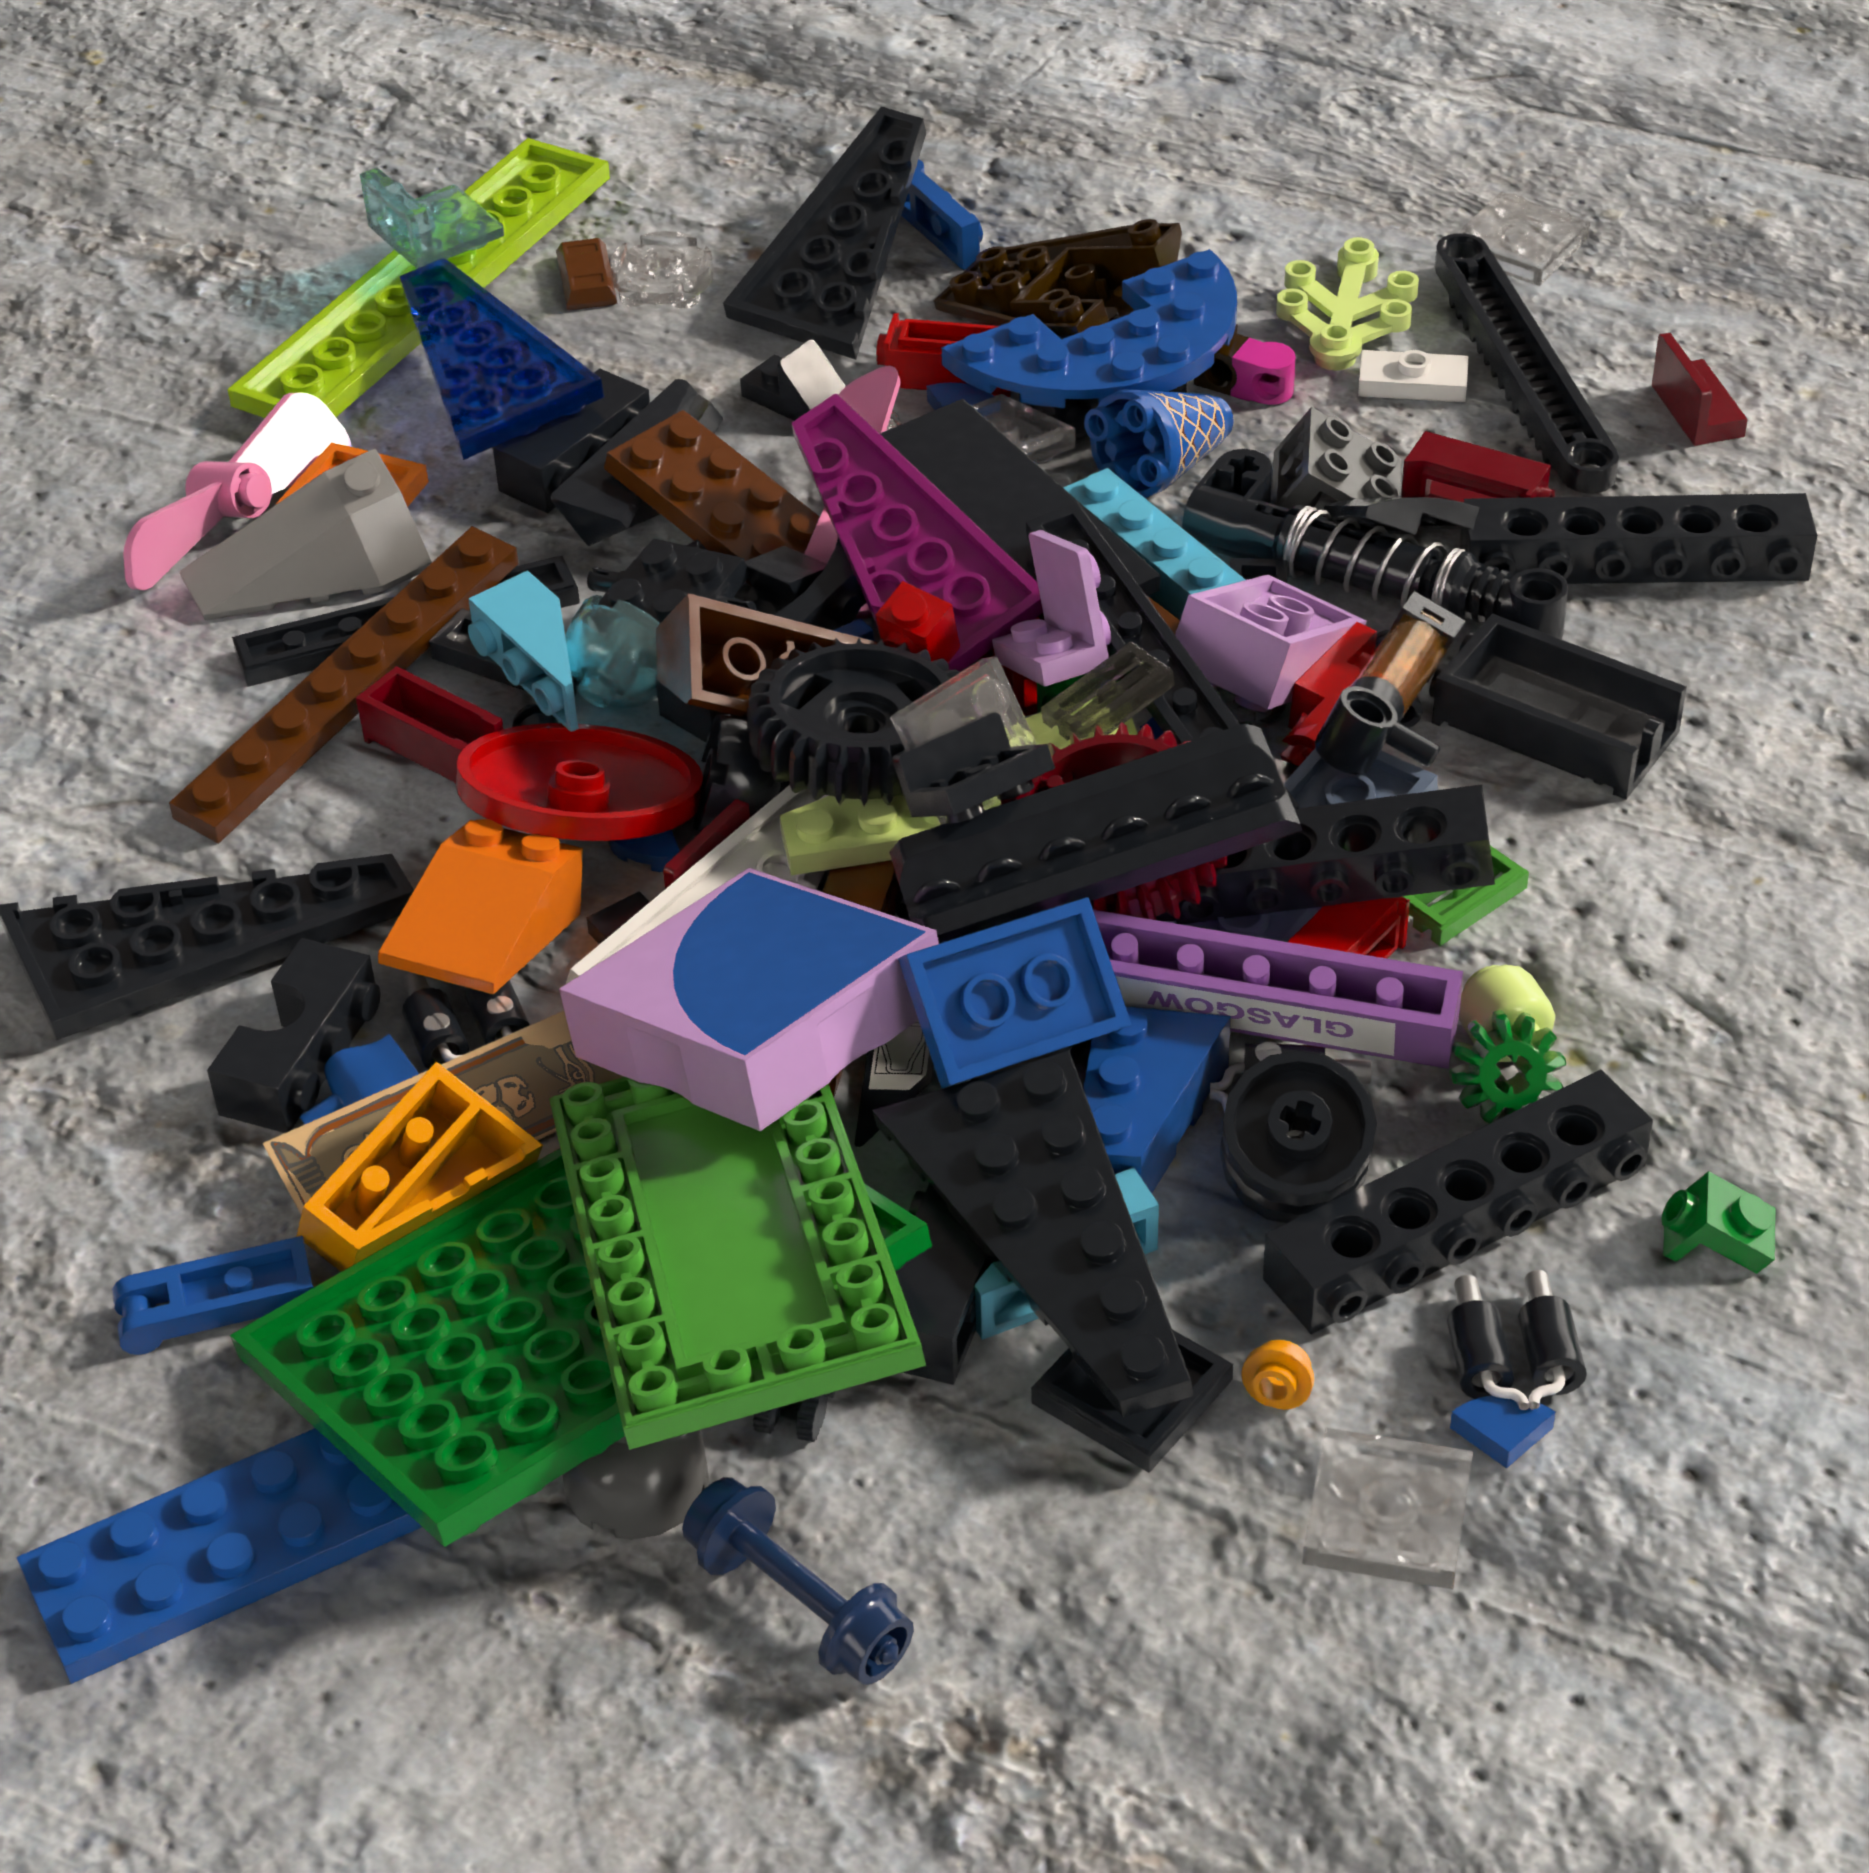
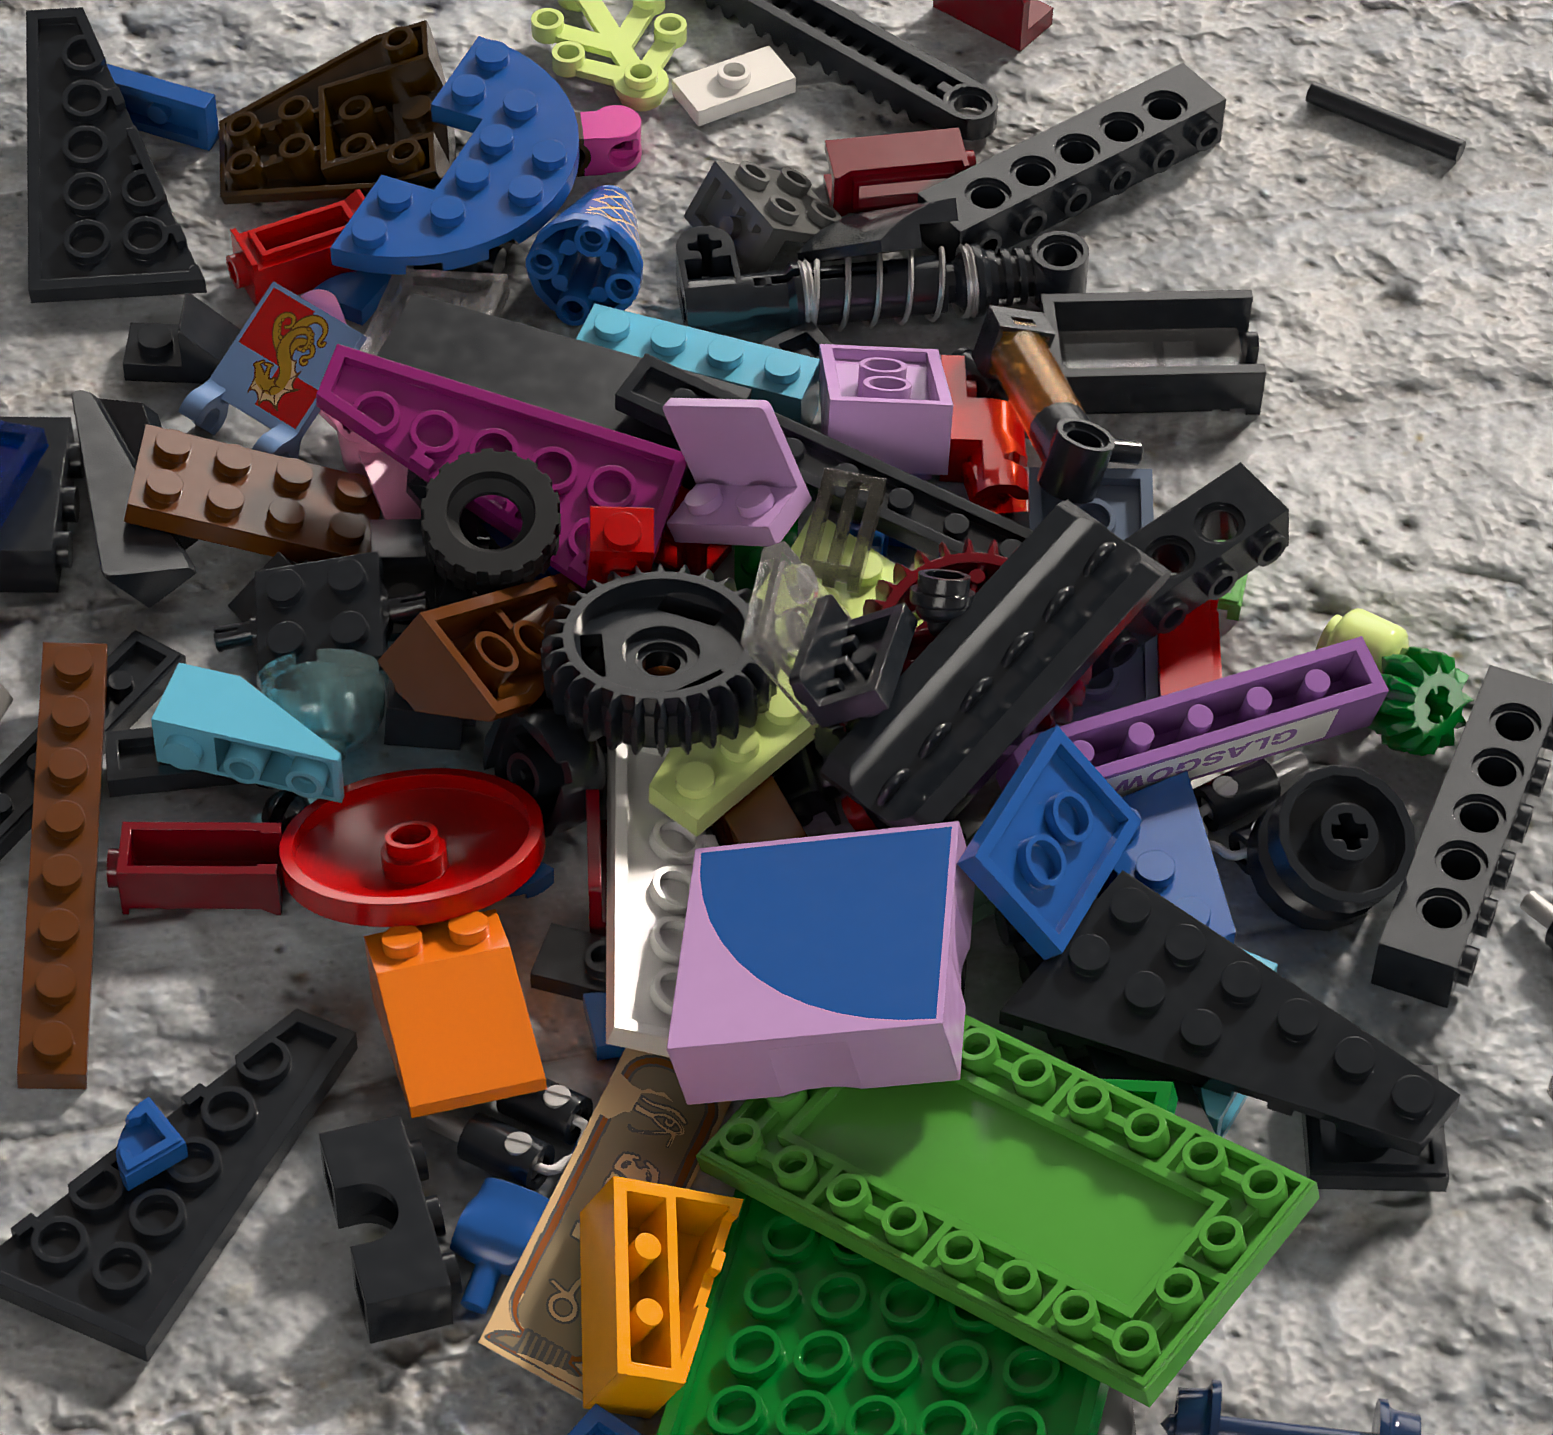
camera: 40 degrees left, 5 degrees up
light orange plate [1241,1340,1314,1410] -> none
none -> blue tile [116,1097,188,1191]
none -> flag [178,281,367,459]
none -> black tyre [421,448,561,595]
none -> black plate [909,569,976,637]

